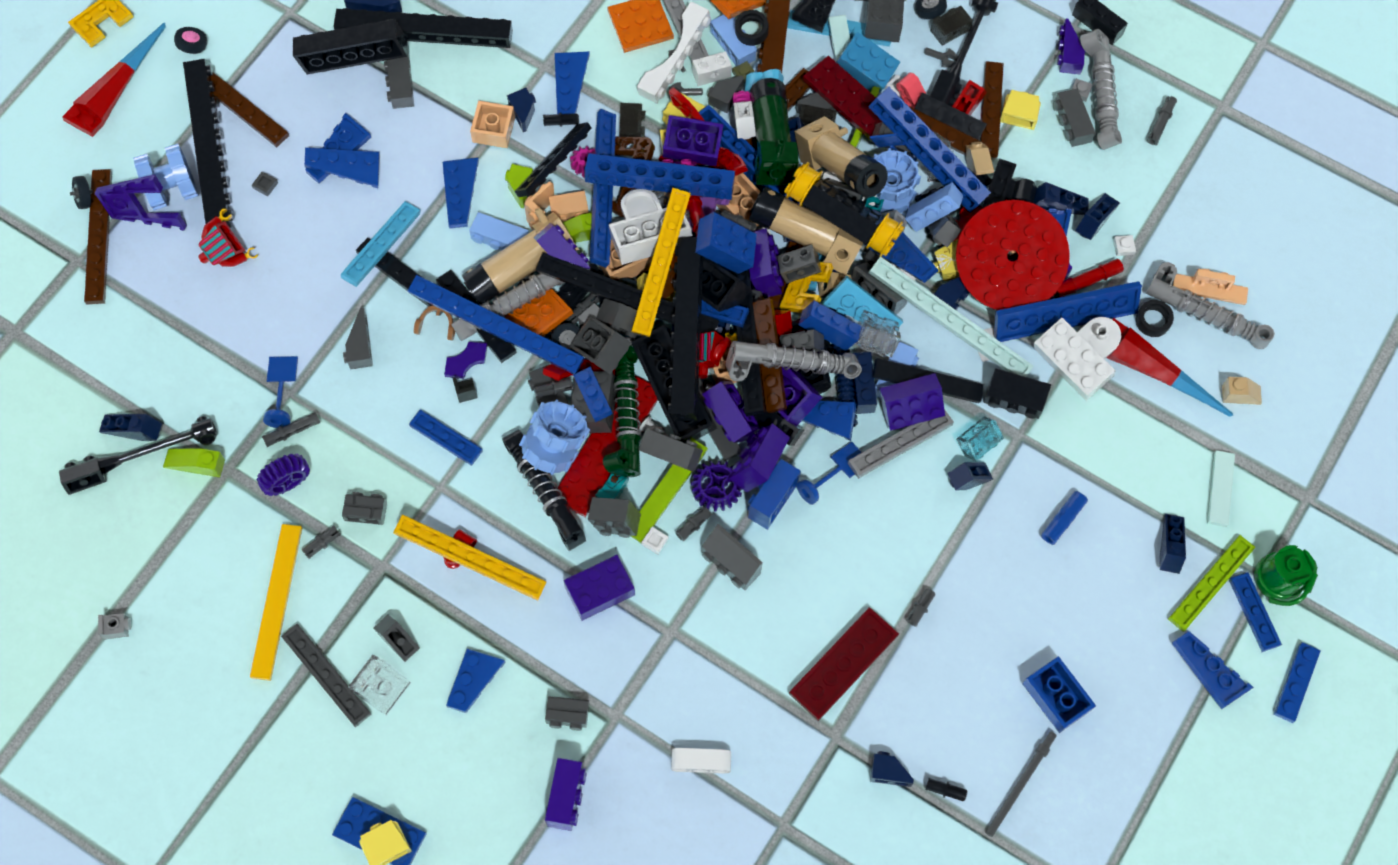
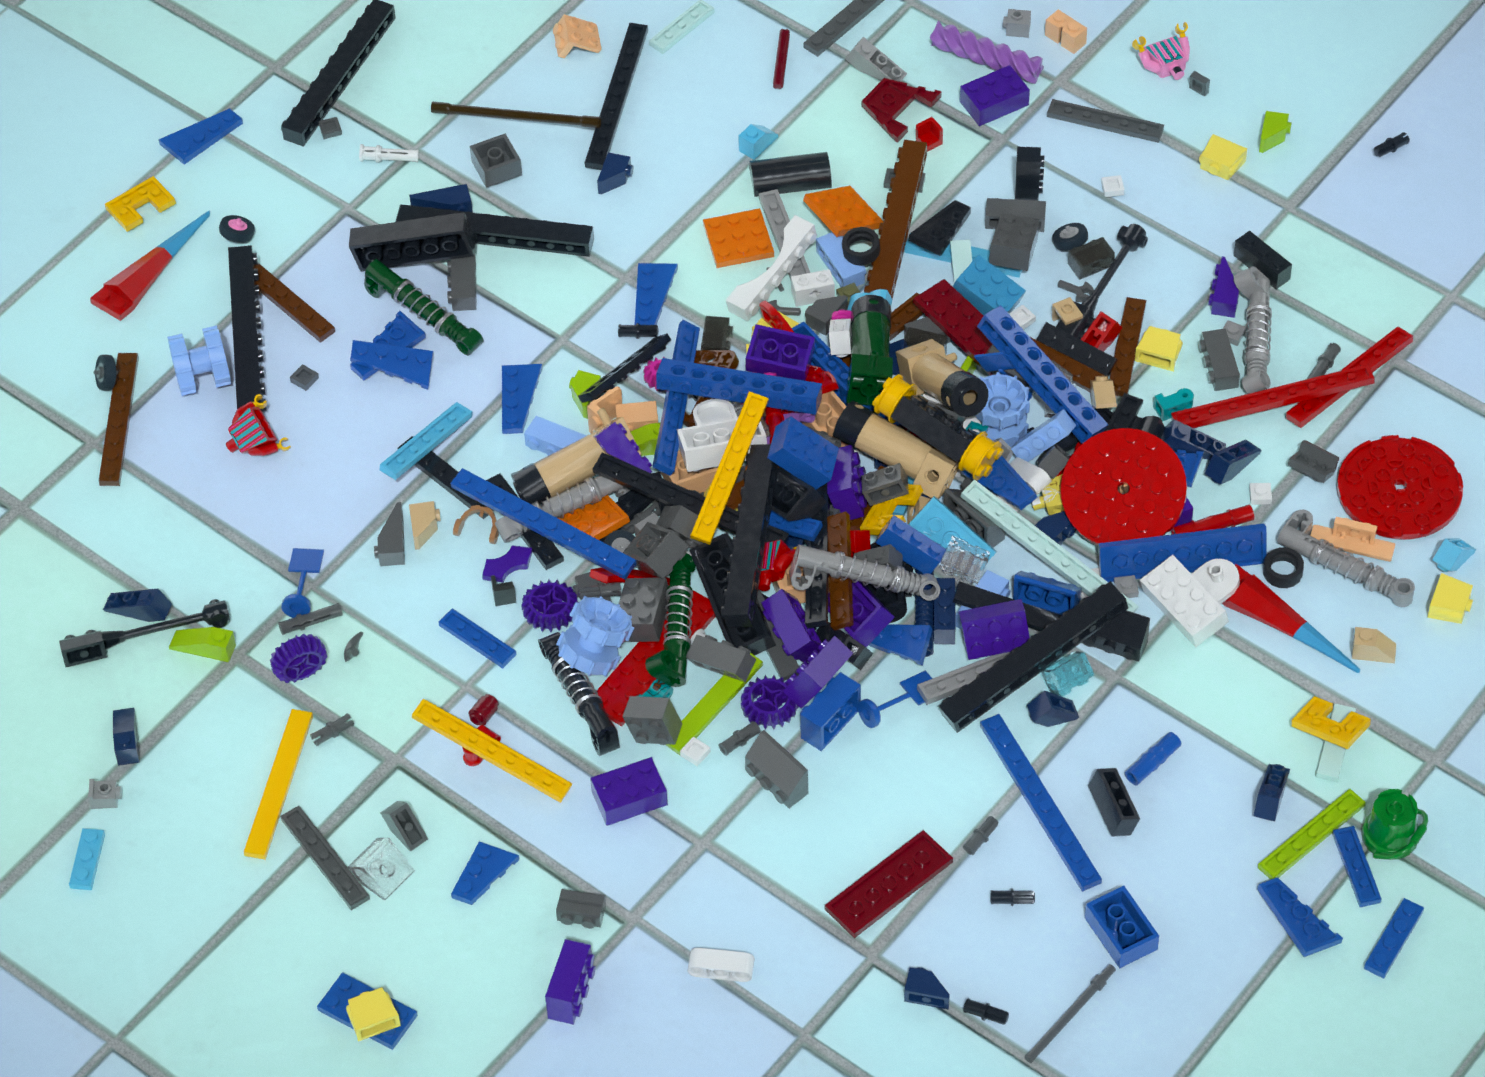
camera: 10 degrees right, 15 degrees down
dark purple wing [95,175,187,231] -> none
dark grey brick [342,492,387,525] -> none
light nougat brick [470,100,515,148] -> none
dark blue slope [507,88,536,133] -> none
blue plate [573,367,613,422] -> none
coral beam [896,72,926,108] -> none
none -> medium azure plate [69,828,105,890]
none -> dark blue slope [113,707,140,766]
none -> dark grey bar [344,631,363,662]
none -> dark green piece [364,259,484,356]
none -> tan slope [409,501,441,550]
none -> dark red brick [468,694,499,725]
none -> dark purple gear [521,579,578,632]
none -> black brick [939,581,1129,733]
none -> blue plate [980,714,1102,892]
none -> black axle [991,888,1035,906]
none -> white beam [1010,457,1052,495]
none -> blue slope [1013,571,1082,615]
none -> tan bracket [1052,297,1083,325]
none -> black brick [1088,768,1140,837]
none -> light grey plate [1114,575,1139,598]
none -> teal leg [1153,388,1194,422]
none -> red plate [1171,364,1375,428]
none -> red plate [1286,327,1413,428]
none -> dark grey bracket [1288,440,1339,483]
none -> yellow plate [1292,696,1371,749]
none -> red plate [1337,435,1463,539]
none -> light yellow torso [1427,573,1473,624]
none -> medium azure slope [1432,538,1476,572]

